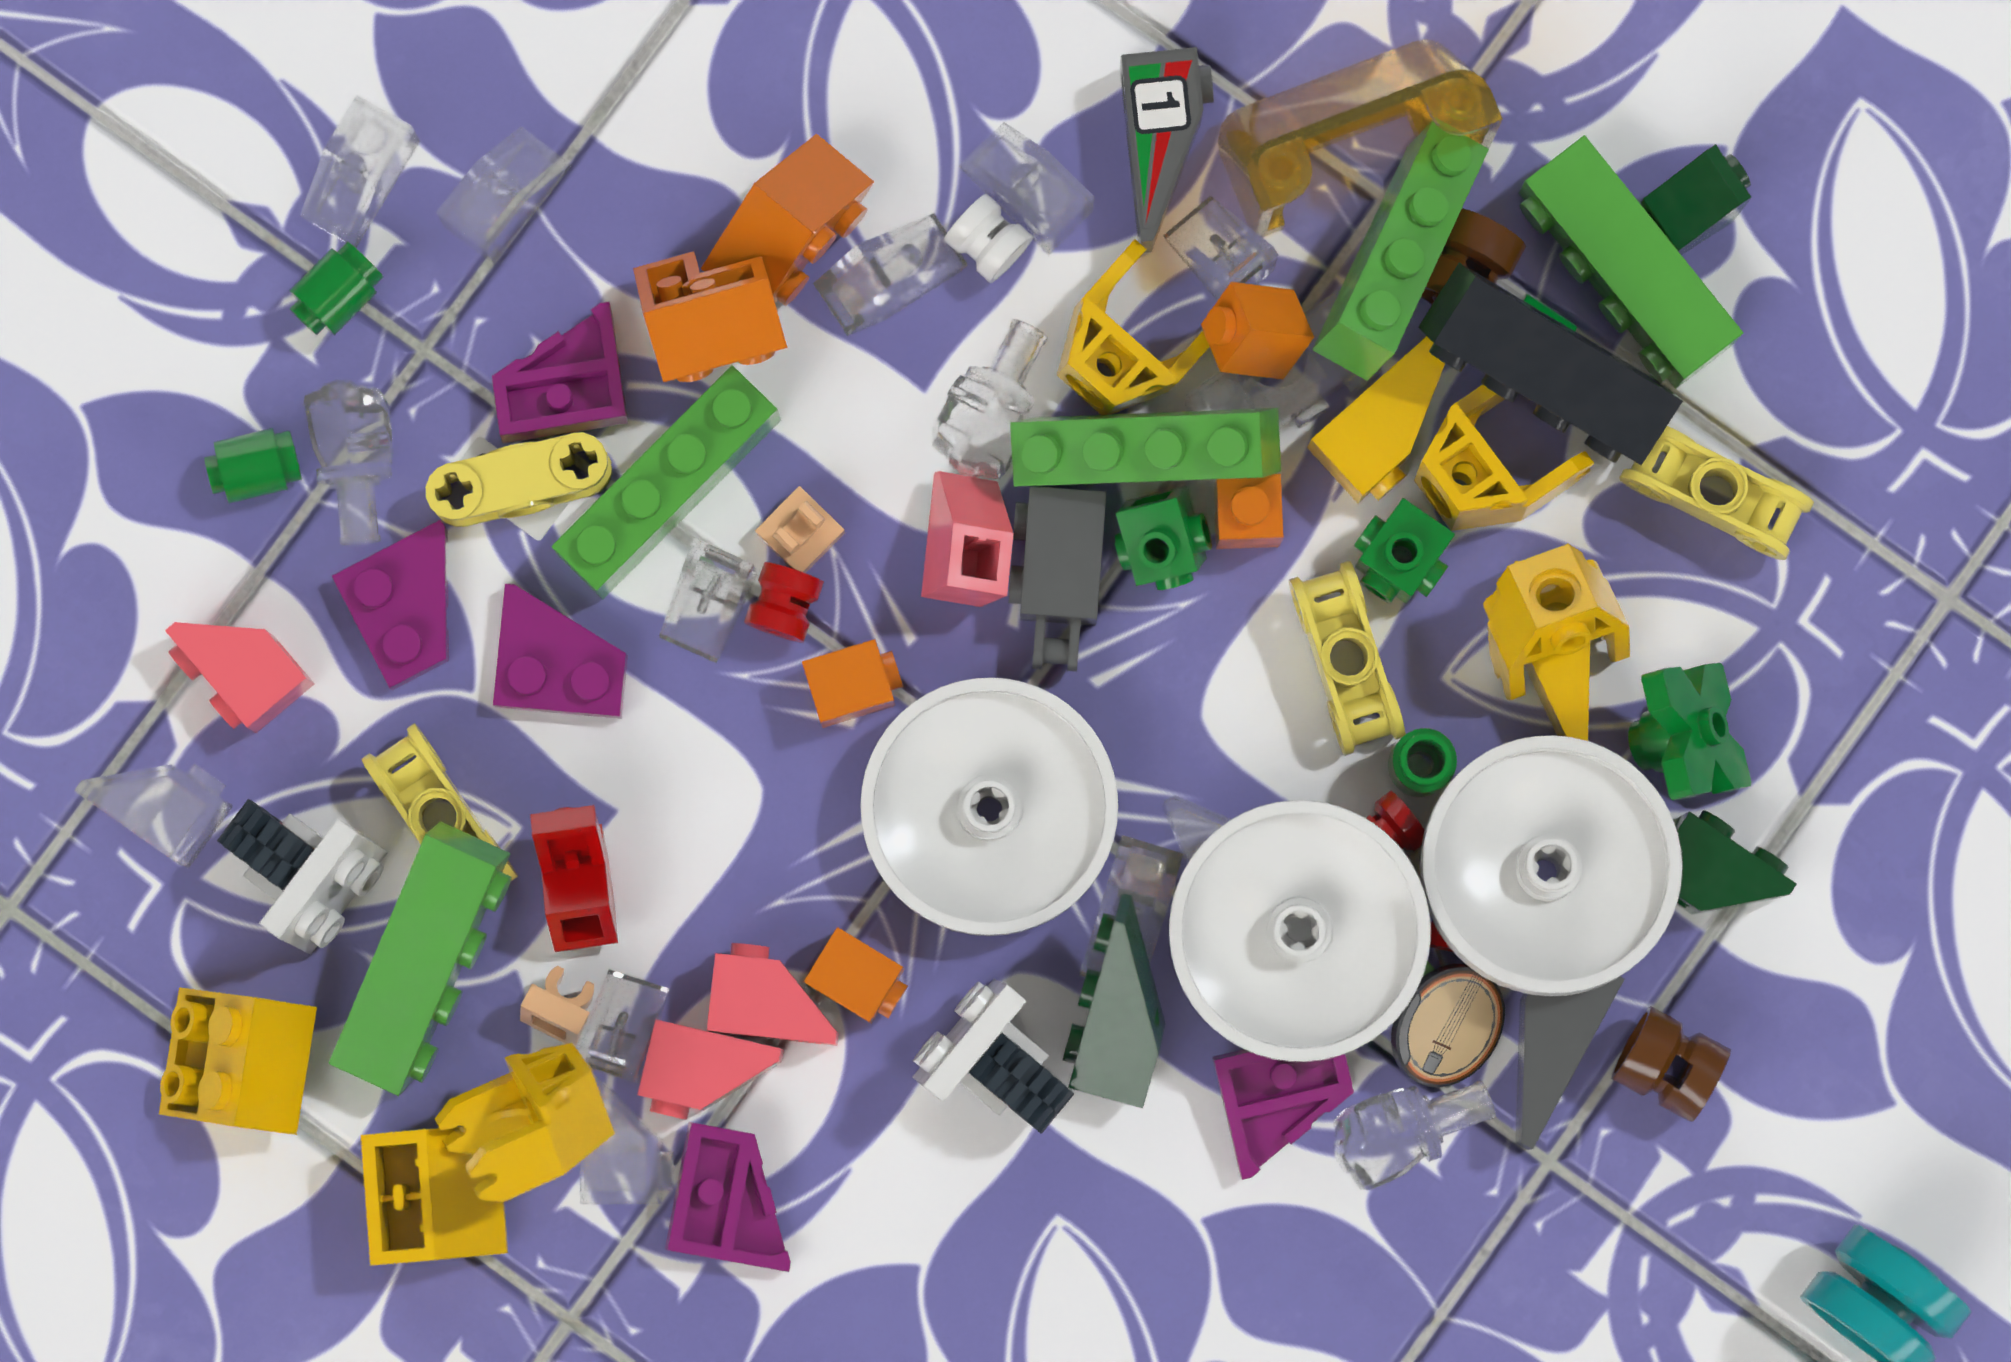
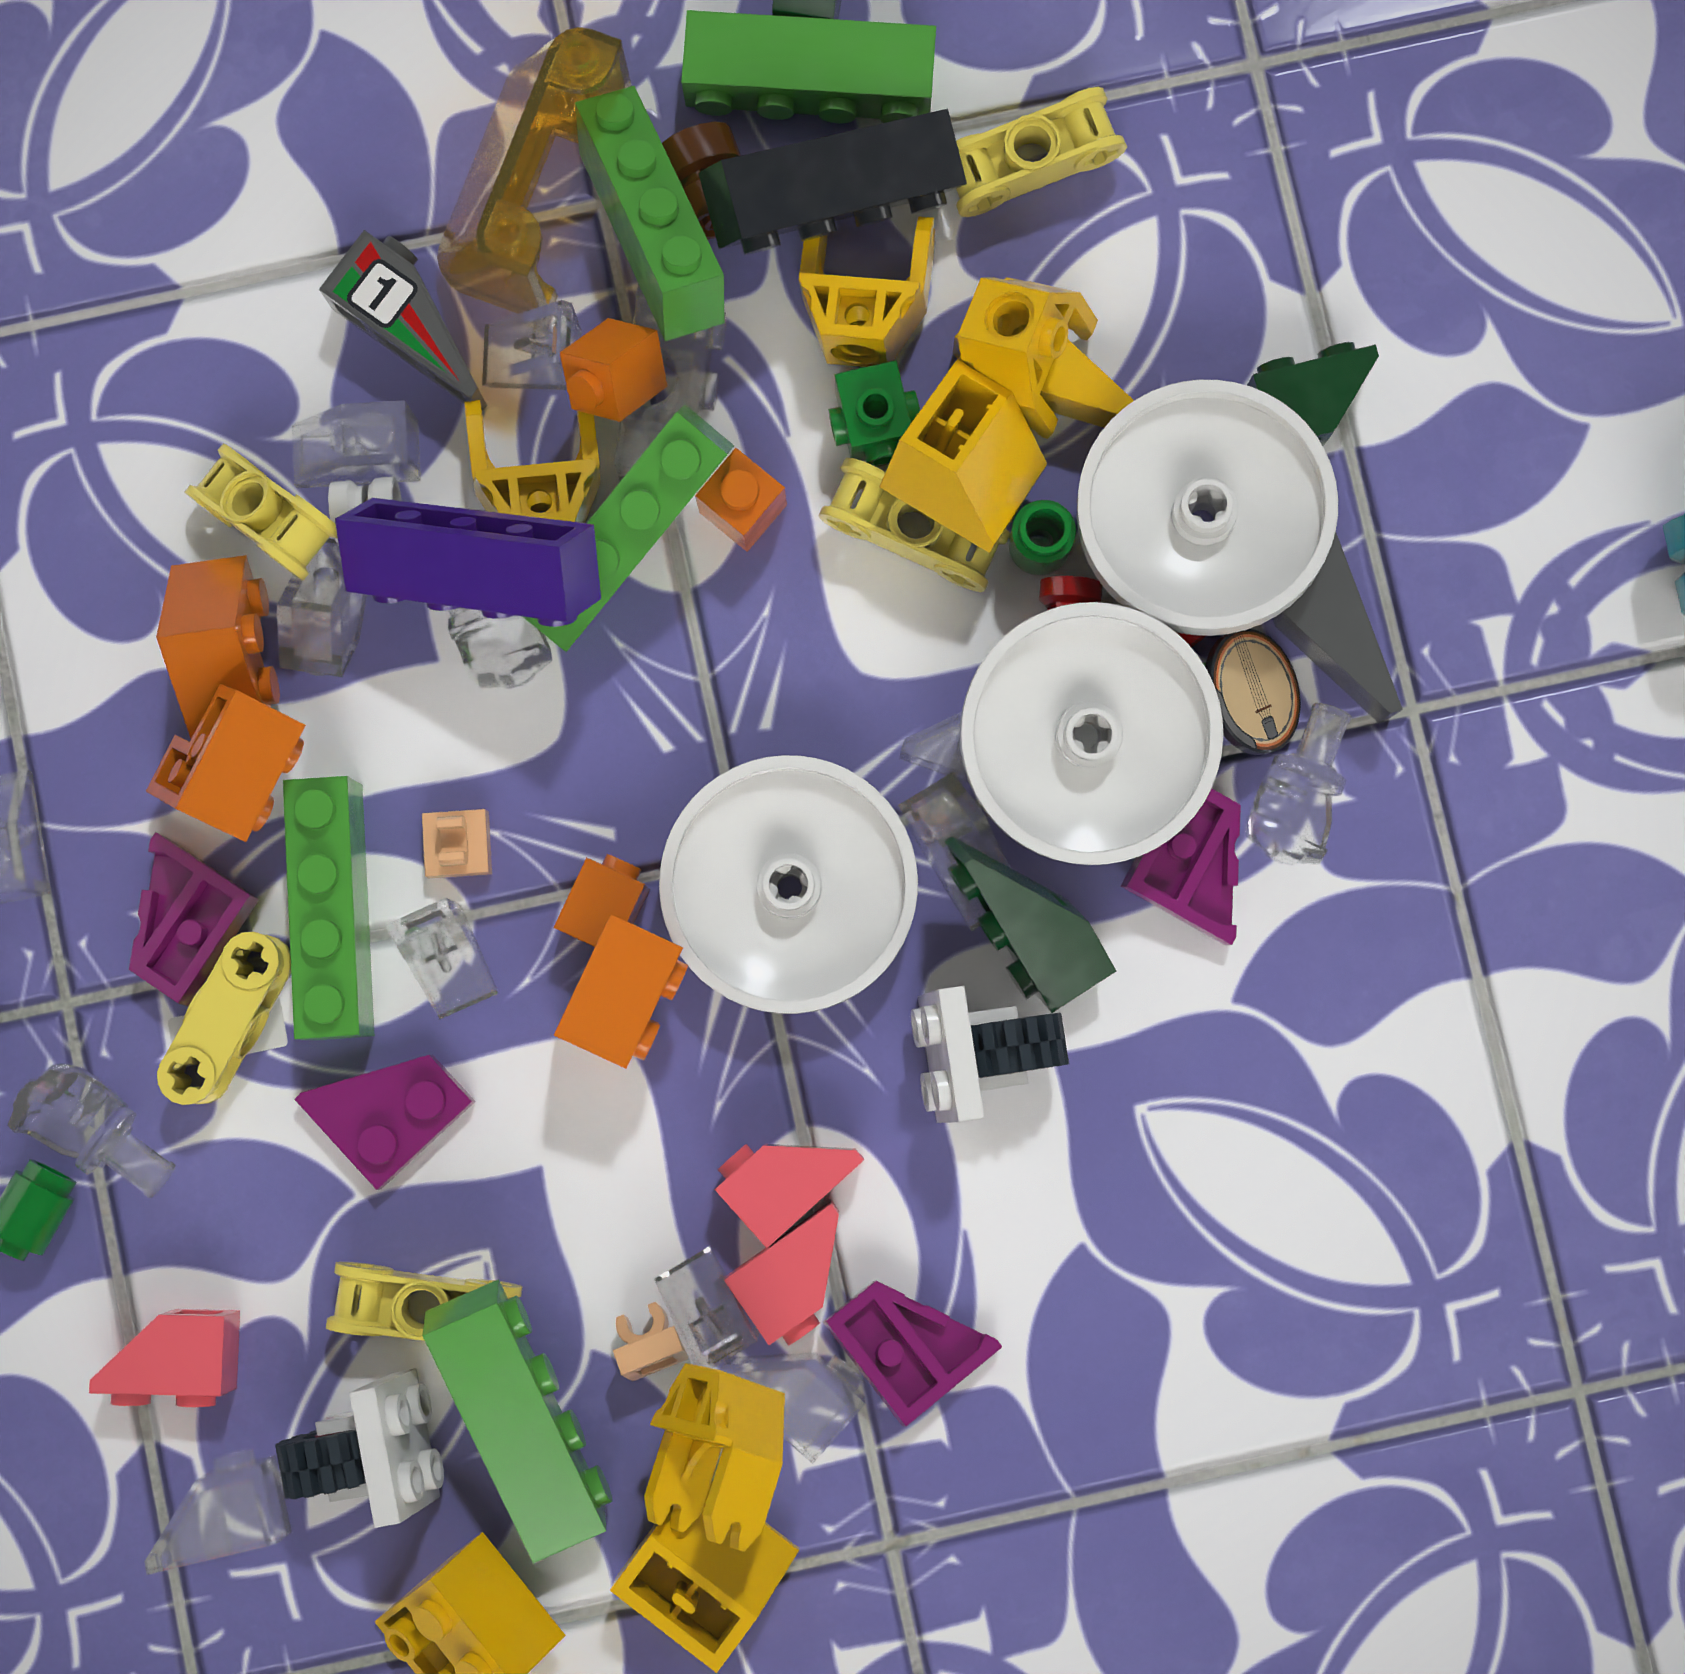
camera: 45 degrees left, 0 degrees up
magenta wing [332,519,449,690] -> none
red brick [530,805,618,952] -> none
red wheel [744,562,824,643] -> none
orange brick [804,927,908,1024] -> none
coral slope [921,471,1014,607] -> none
dark grey brick [1008,486,1106,672] -> none
green brick [1115,485,1212,590] -> none
yellow slope [1307,336,1445,504] -> none
reddish brown wheel [1611,1006,1731,1122] -> none
green plant [1628,663,1752,800] -> none
none -> light yellow piece [184,443,338,581]
none -> dark purple brick [335,498,601,627]
none -> orange brick [554,914,688,1069]
none -> yellow slope [879,359,1047,553]

